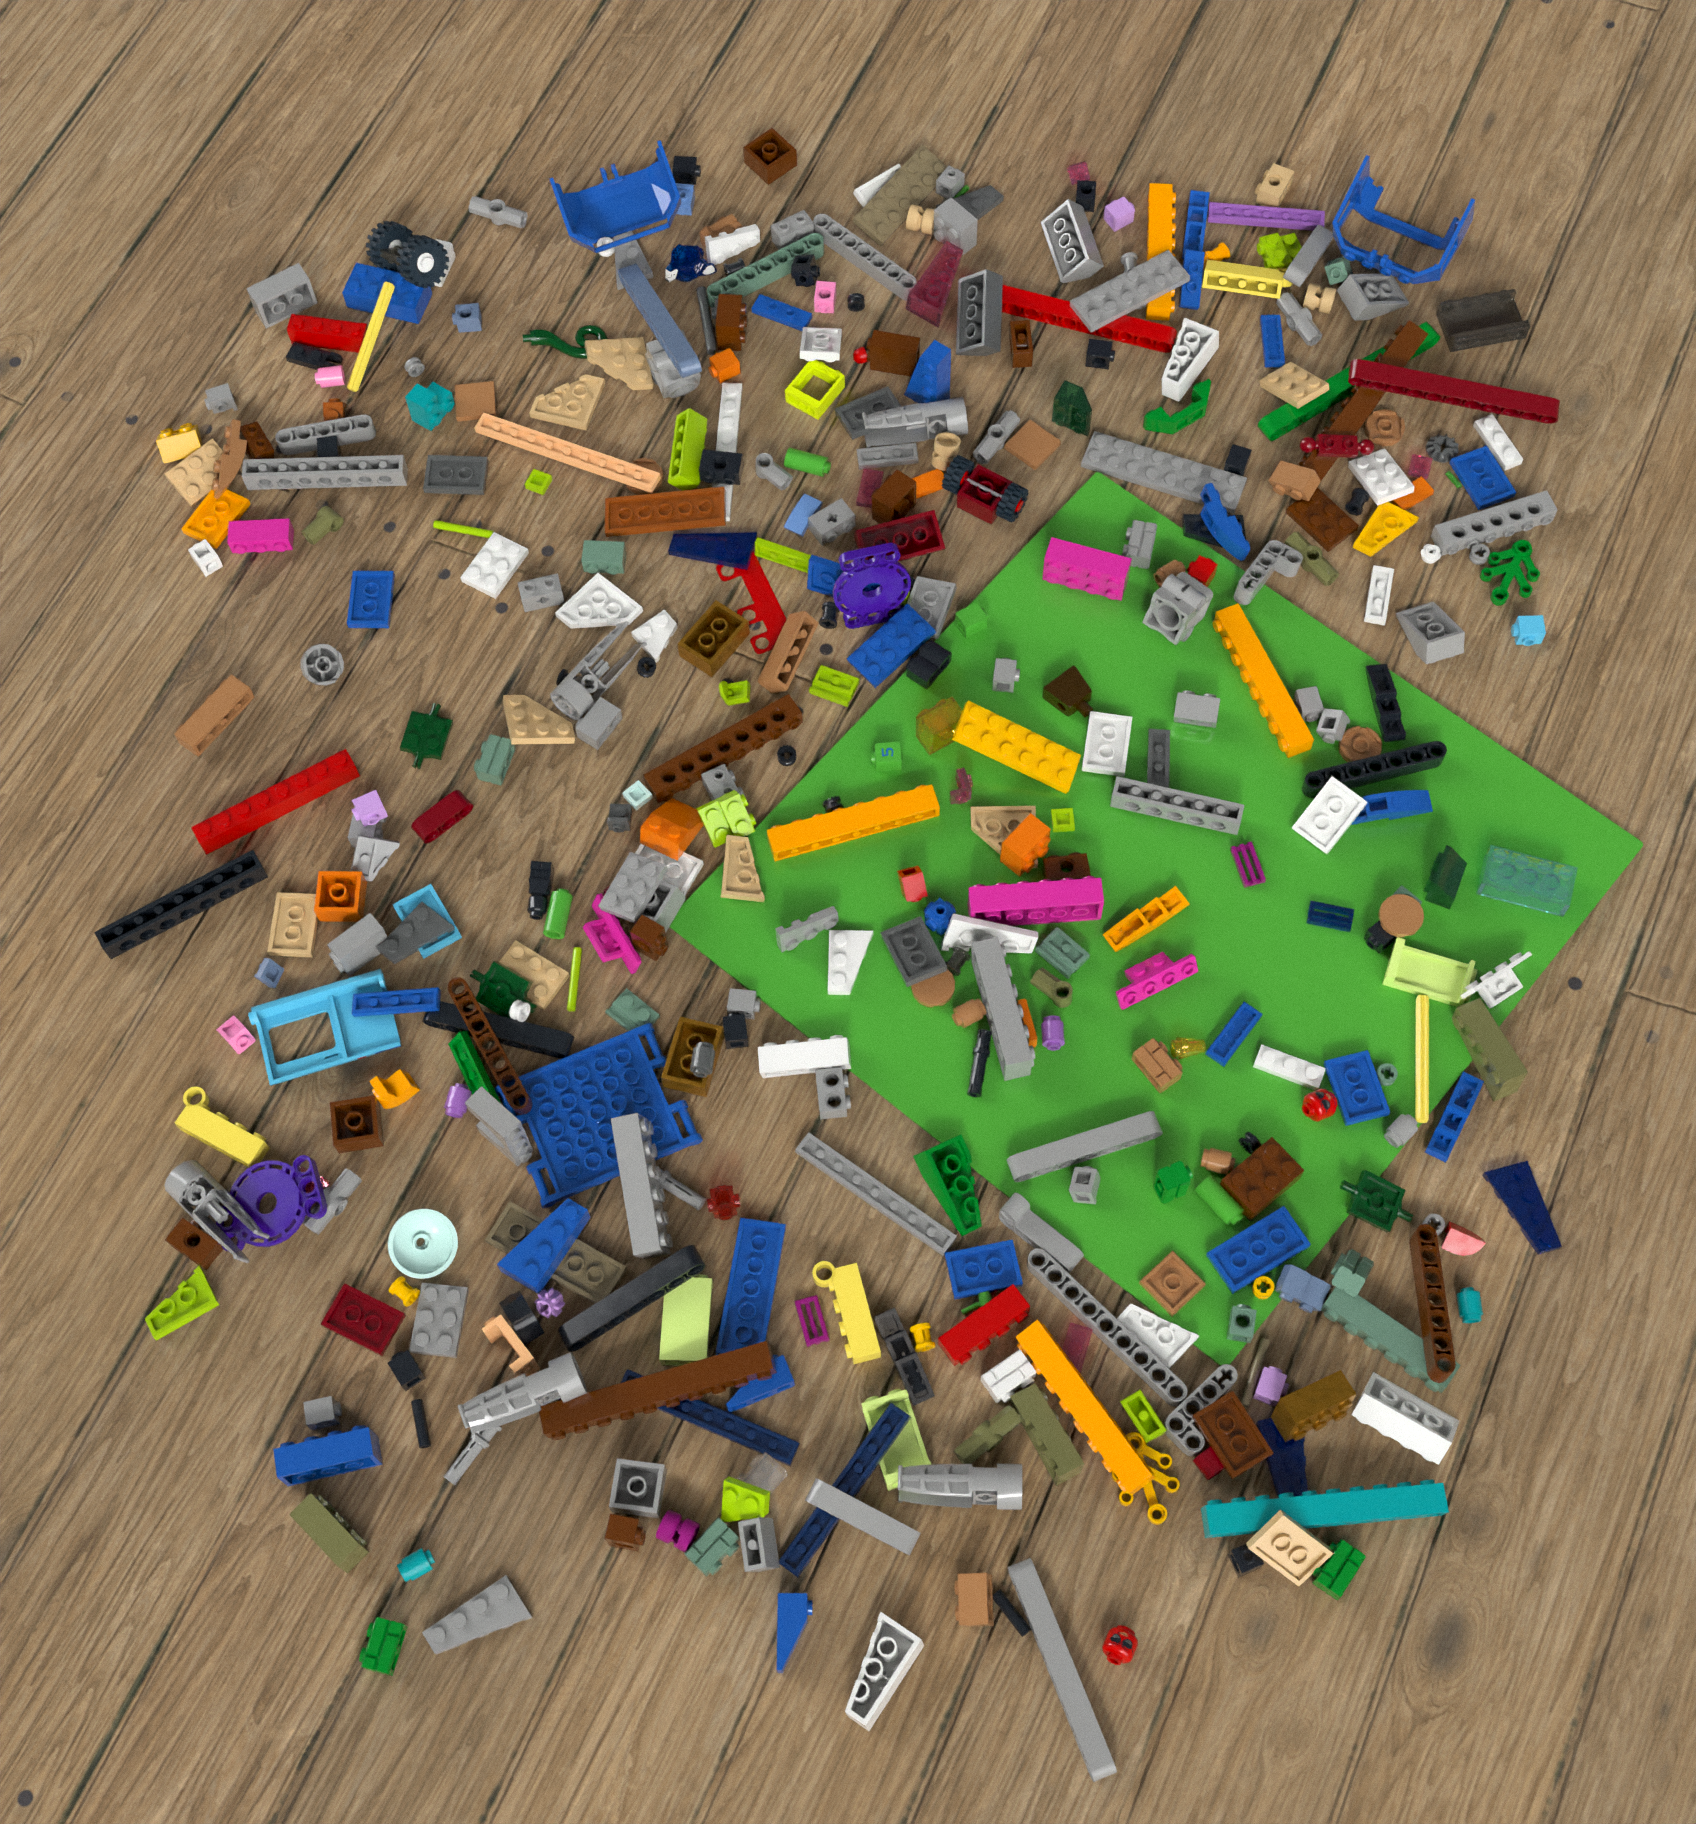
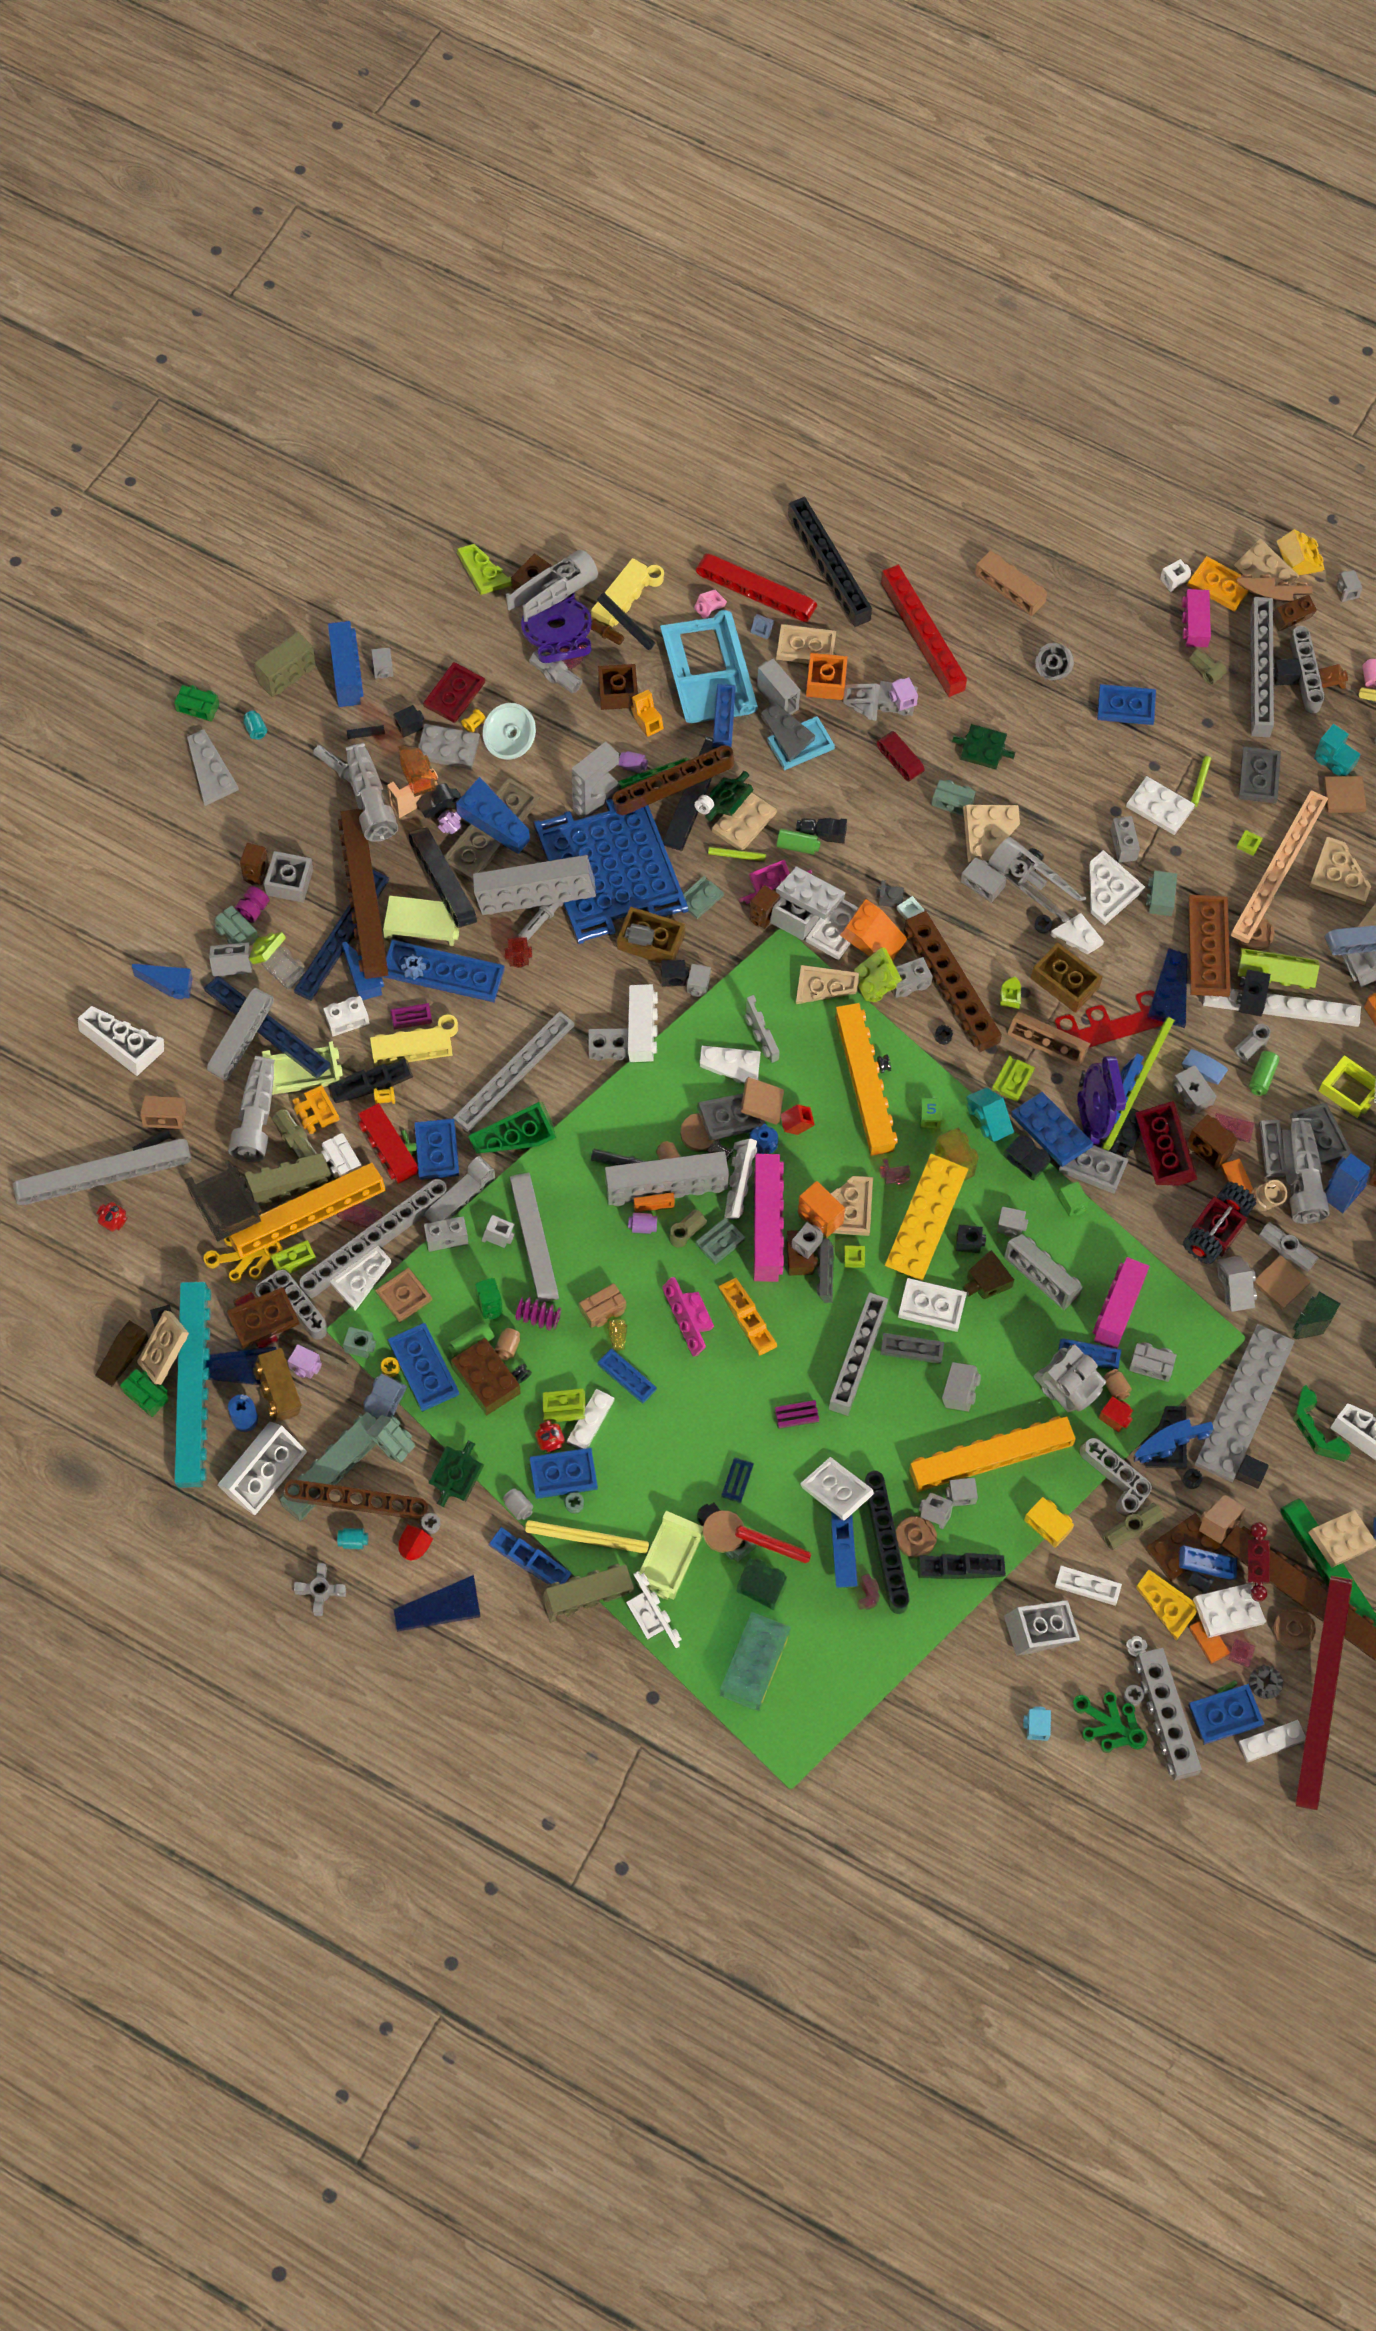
camera: 90 degrees right, 0 degrees up
none -> dark brown slope [95,1320,149,1387]
none -> clear smoke panel [184,1160,262,1242]
none -> blue piece [228,1395,258,1432]
none -> light orange plate [292,1085,340,1134]
none -> light grey pin [294,1563,346,1616]
none -> white brick [323,996,370,1037]
none -> clear orange slope [398,745,438,797]
none -> medium blue gear [401,954,426,980]
none -> light grey brick [424,1216,468,1252]
none -> magenta piece [515,1297,561,1331]
none -> lime plate [543,1388,585,1423]
none -> reddish brown axle [591,619,624,645]
none -> black axle [597,592,656,650]
none -> red beam [696,553,817,622]
none -> red axle [735,1525,811,1563]
none -> medium nougat tile [741,1077,784,1125]
none -> light grey brick [791,1222,823,1259]
none -> dark grey plate [817,1239,834,1303]
none -> clear pink bracket [858,1574,880,1610]
none -> black brick [956,1225,986,1253]
none -> teal brick [966,1087,1014,1142]
none -> light grey slope [1004,1234,1083,1310]
none -> yellow brick [1024,1497,1074,1548]
none -> blue plate [1058,1338,1121,1370]
none -> blue plate [1179,1546,1237,1580]
none -> black bush [1183,1468,1203,1489]
none -> light grey brick [1217,1256,1257,1312]

